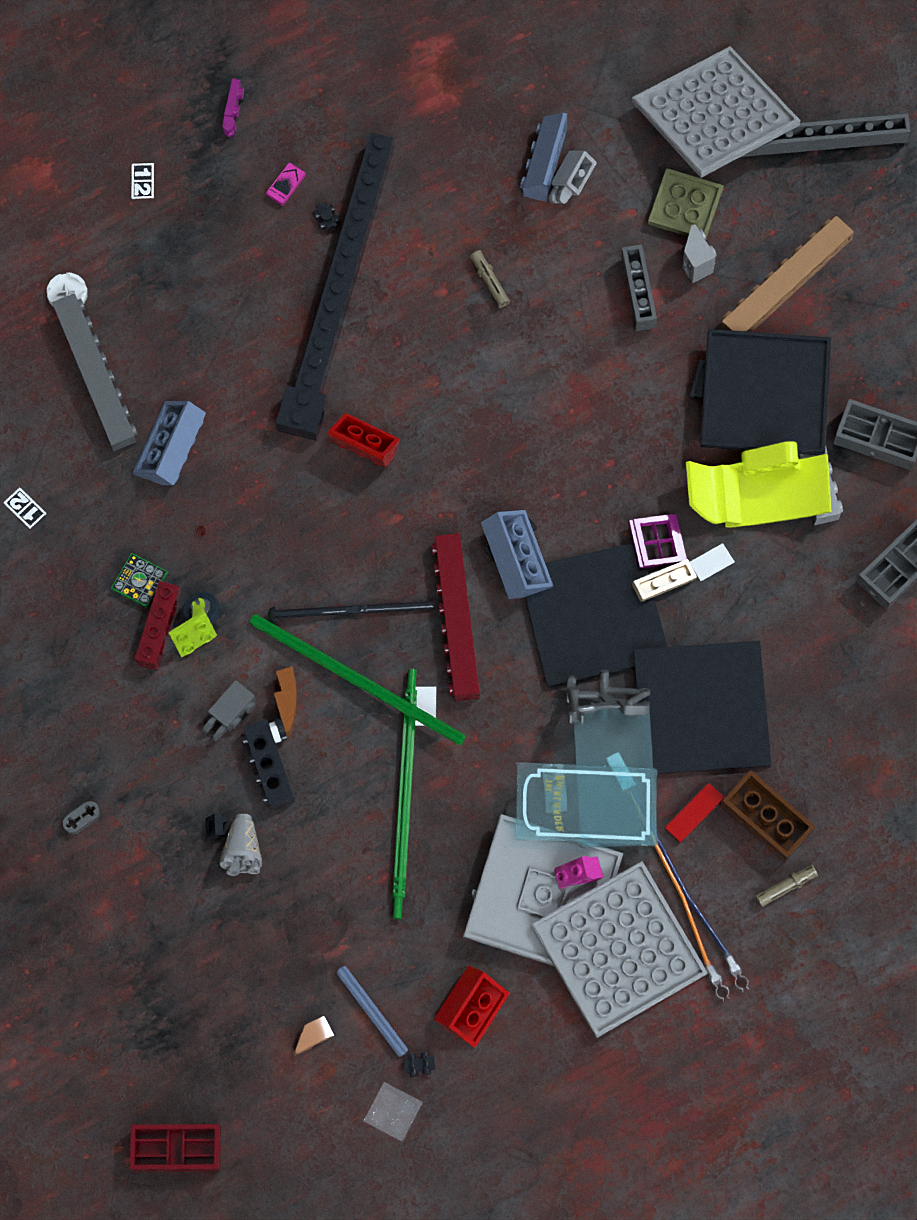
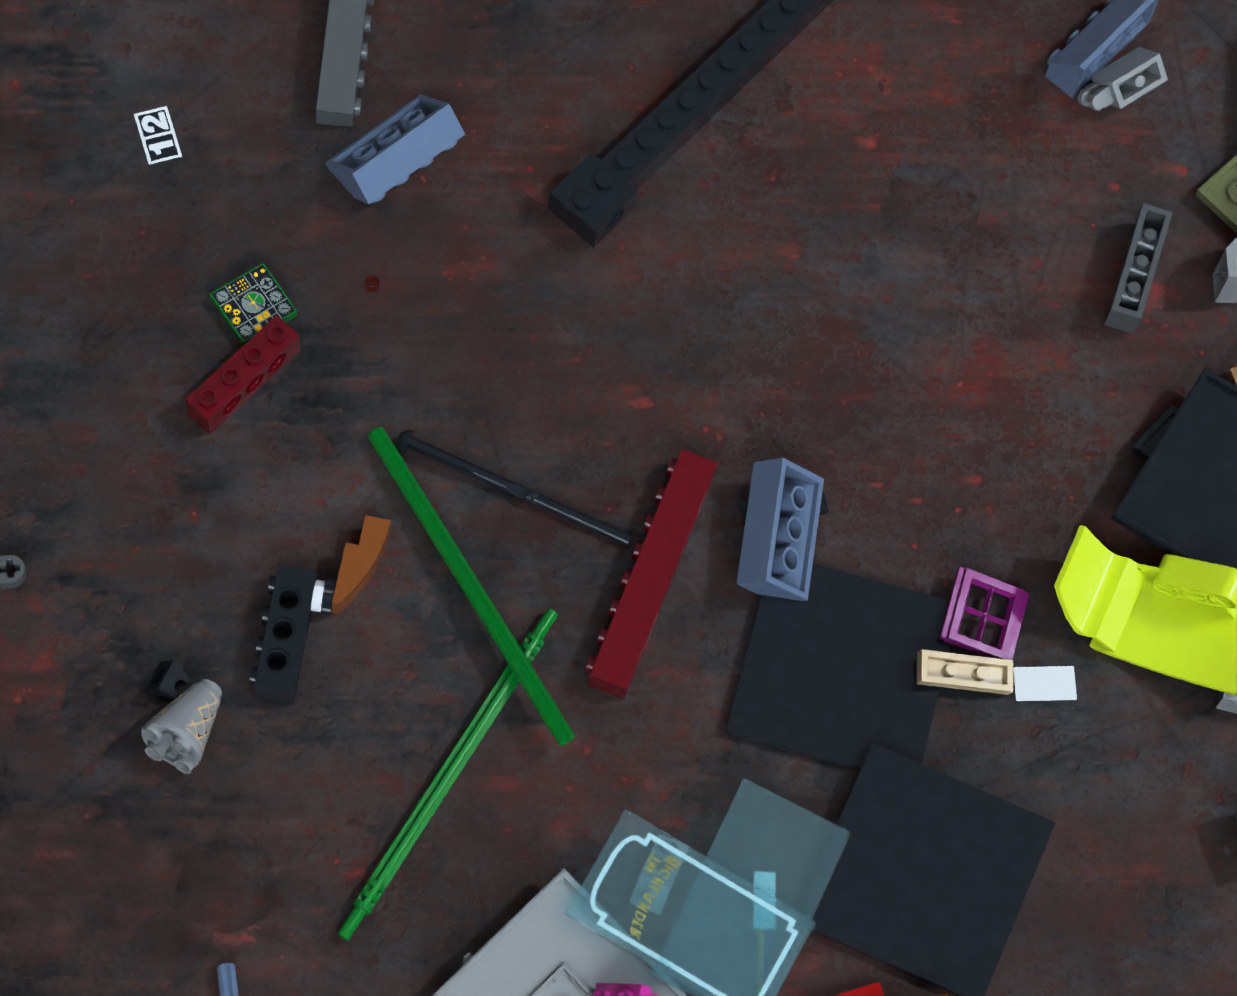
camera: 15 degrees right, 5 degrees down
lime plate [168,592,221,657] -> none
dark grey hinge [202,680,256,741] -> none
red slope [328,413,400,468] -> none
white sticker [415,687,436,726] -> none
dark tan pin [470,250,510,308] -> none
dark grey piece [567,670,650,724] -> none

